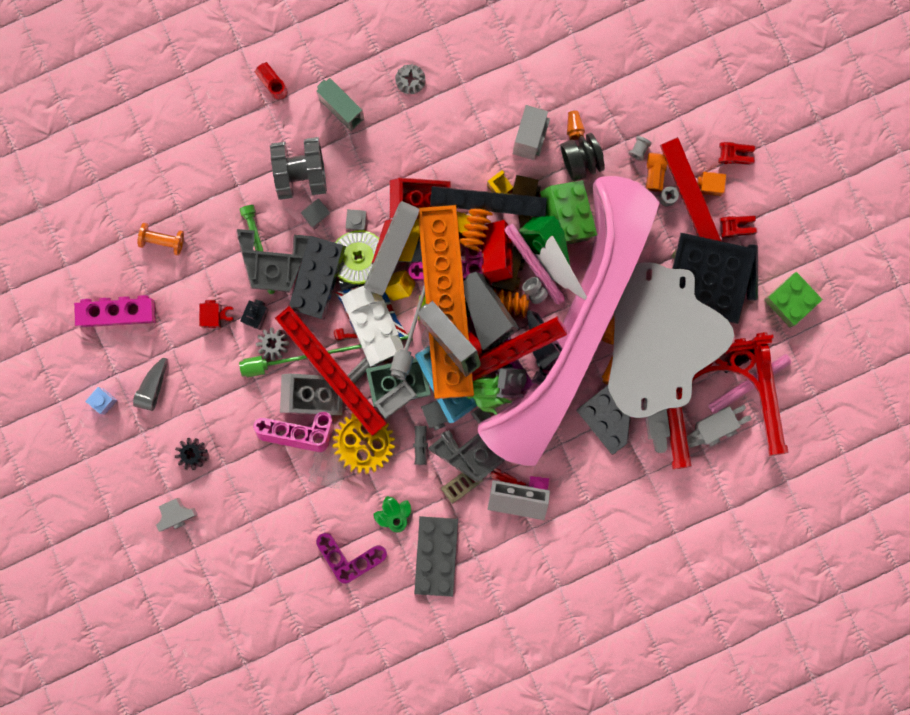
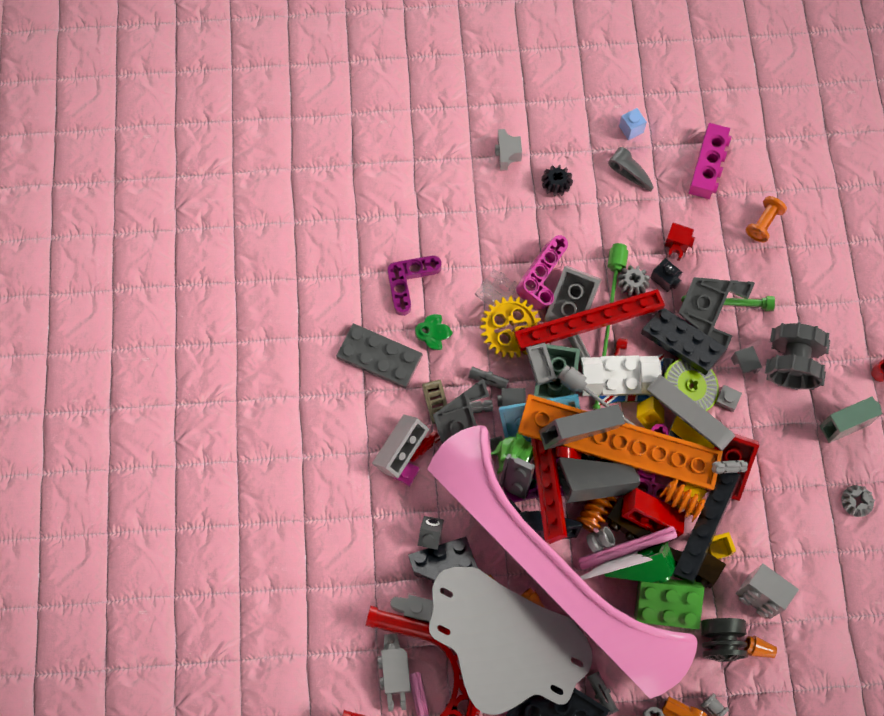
camera: 115 degrees right, 15 degrees down
none -> dark grey brick [418,516,444,550]
none -> dark grey pin [587,671,619,715]
none -> light grey axle [712,460,748,474]

